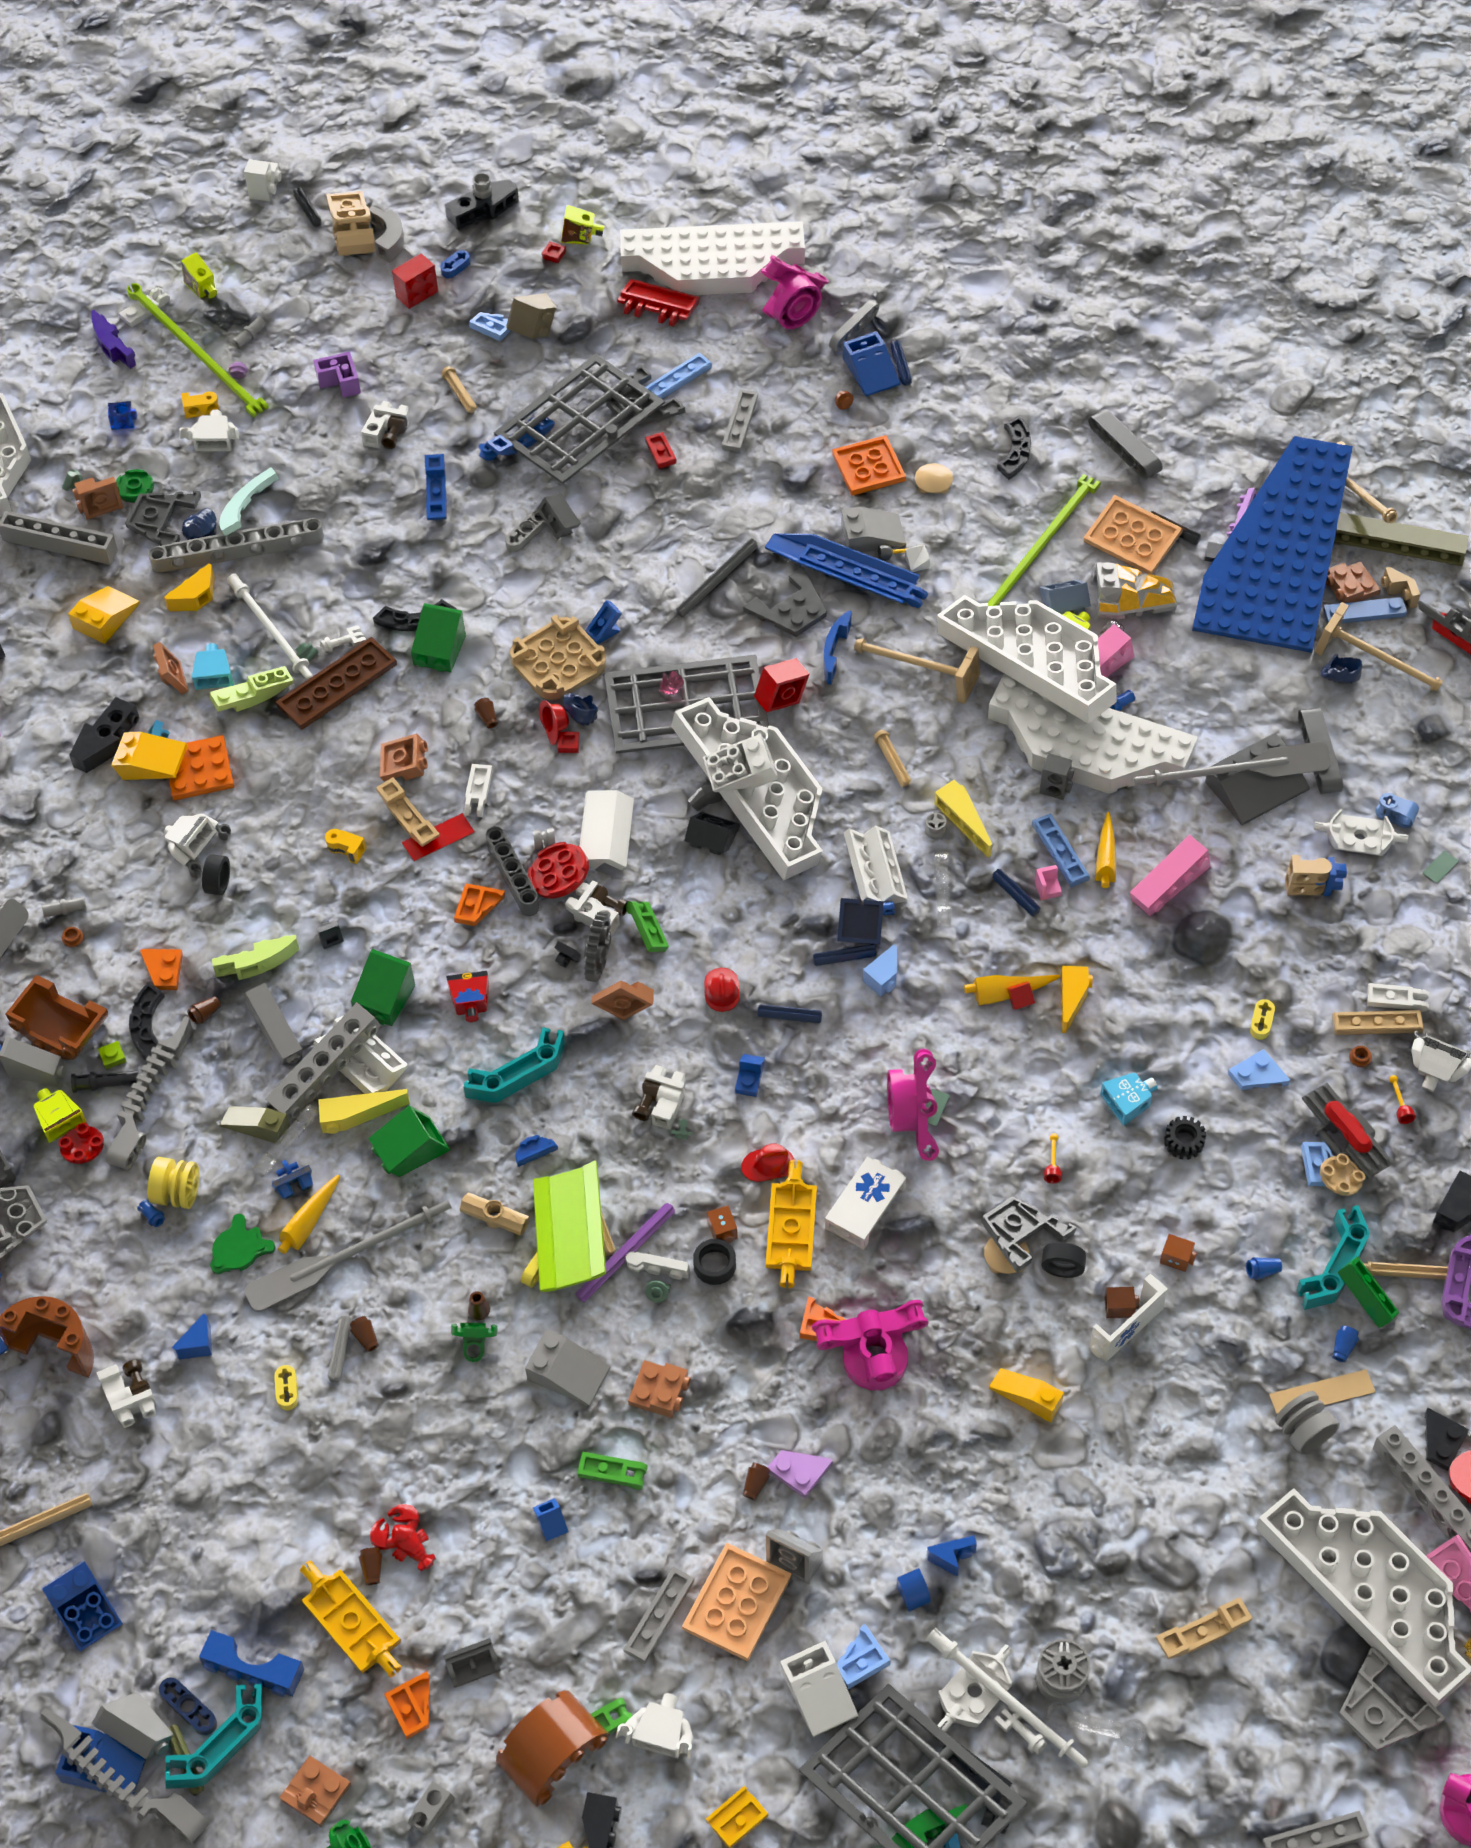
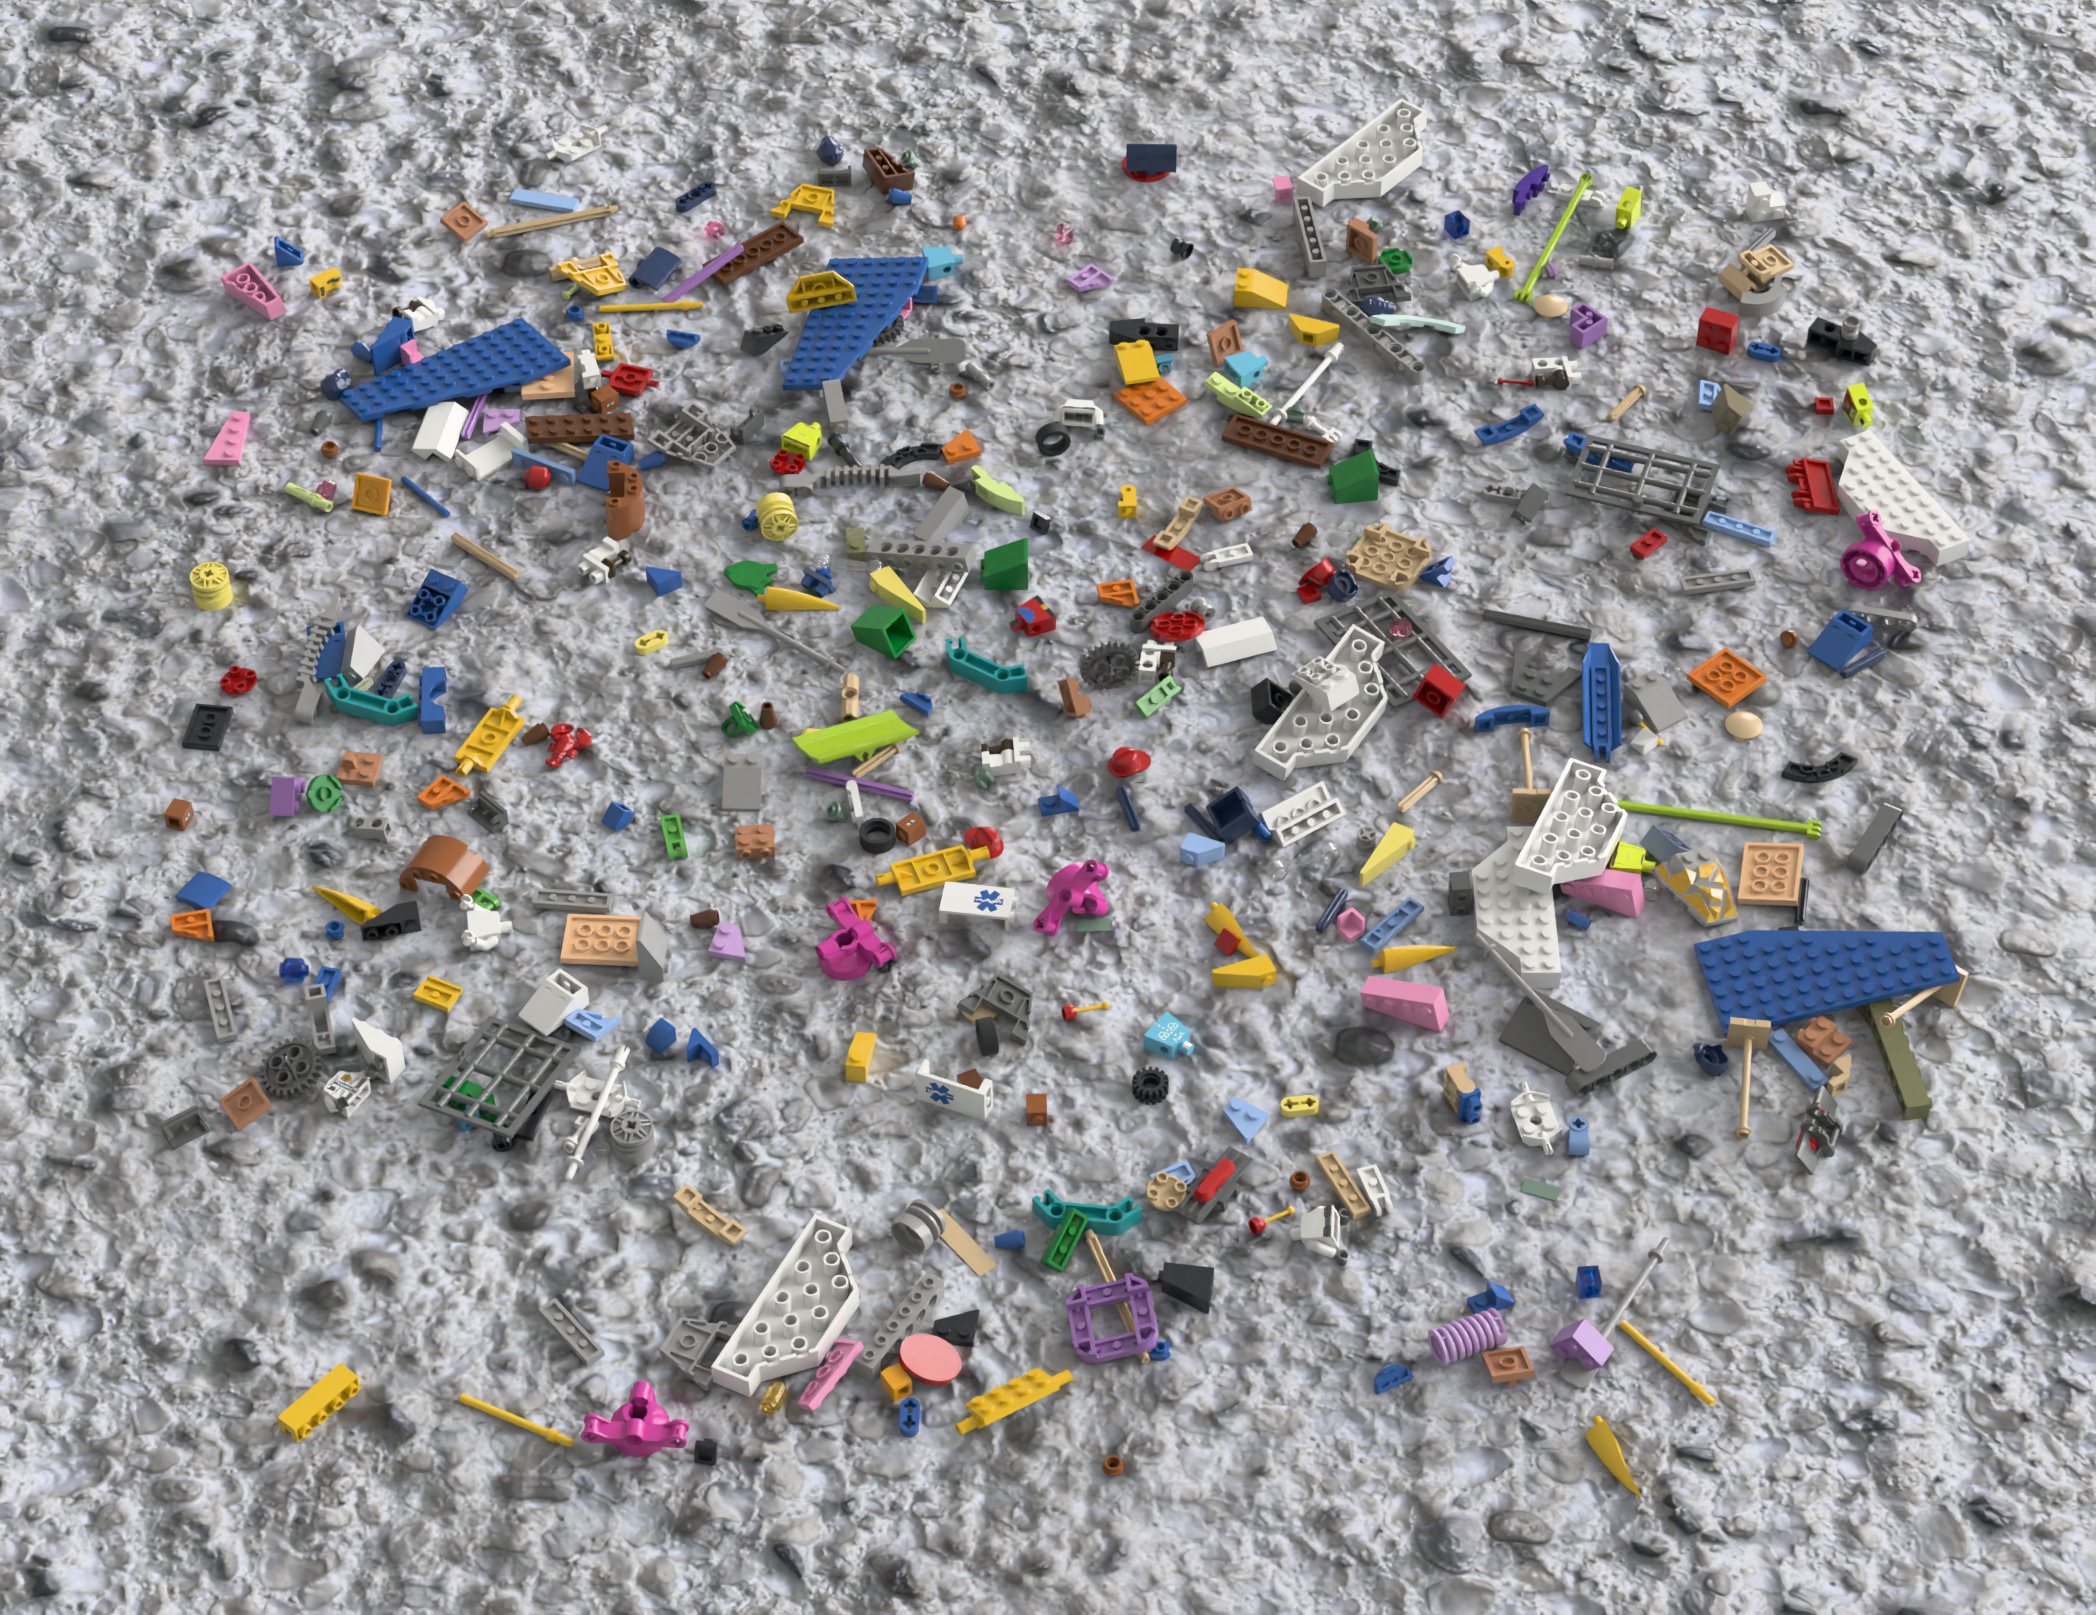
camera: 65 degrees right, 10 degrees down
dark orange cylinder [5,975,108,1060] -> none
lime plate [98,1041,127,1070] -> none
blue cone [1246,1257,1282,1280] -> none
none -> red hinge [1497,378,1534,387]
none -> tan dish [1533,294,1568,321]

